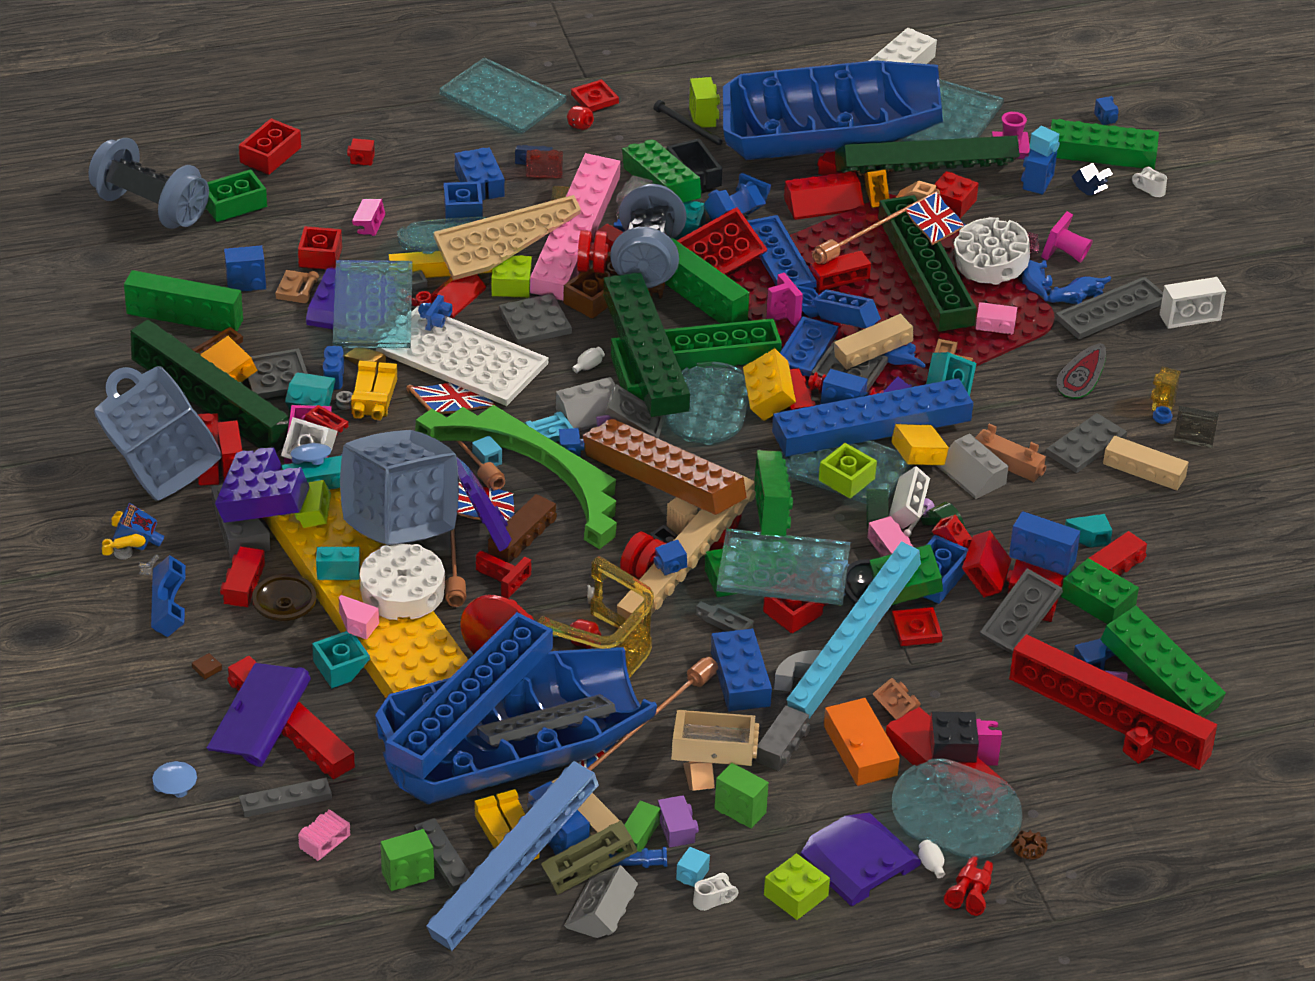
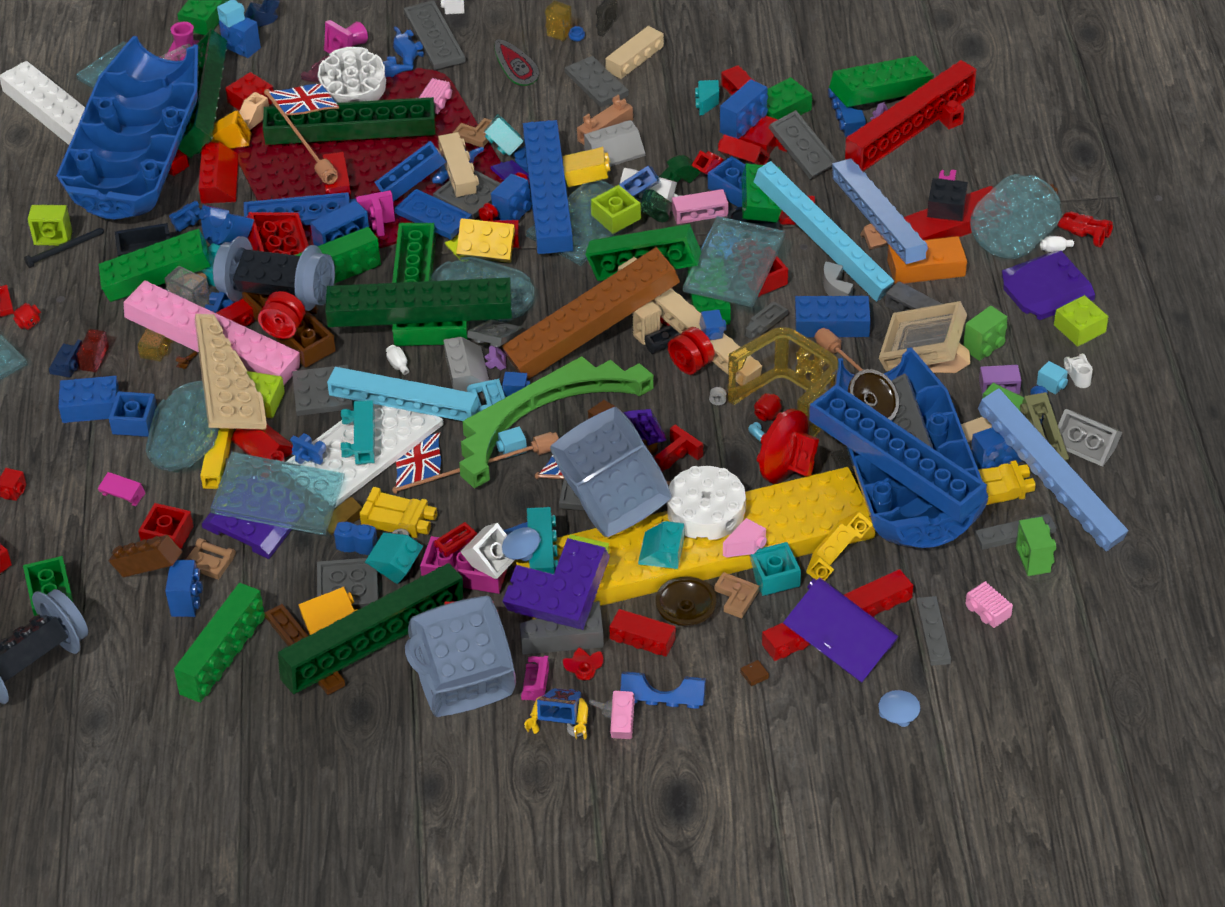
camera: 75 degrees left, 5 degrees up
none -> reddish brown brick [108,535,183,577]
none -> clear slope [160,44,191,61]
none -> blue brick [310,200,369,246]
none -> medium azure brick [327,367,479,421]
none -> teal brick [341,400,375,464]
none -> dark pink hinge [521,656,549,701]
none -> red plate [563,648,603,680]
none -> bright pink brick [610,691,635,739]
none -> blue brick [619,166,661,198]
none -> medium nougat plate [714,572,759,619]
none -> yellow slope [806,511,873,581]
none -> medium blue brick [832,159,928,264]
none -> dark brown dish [848,369,899,420]

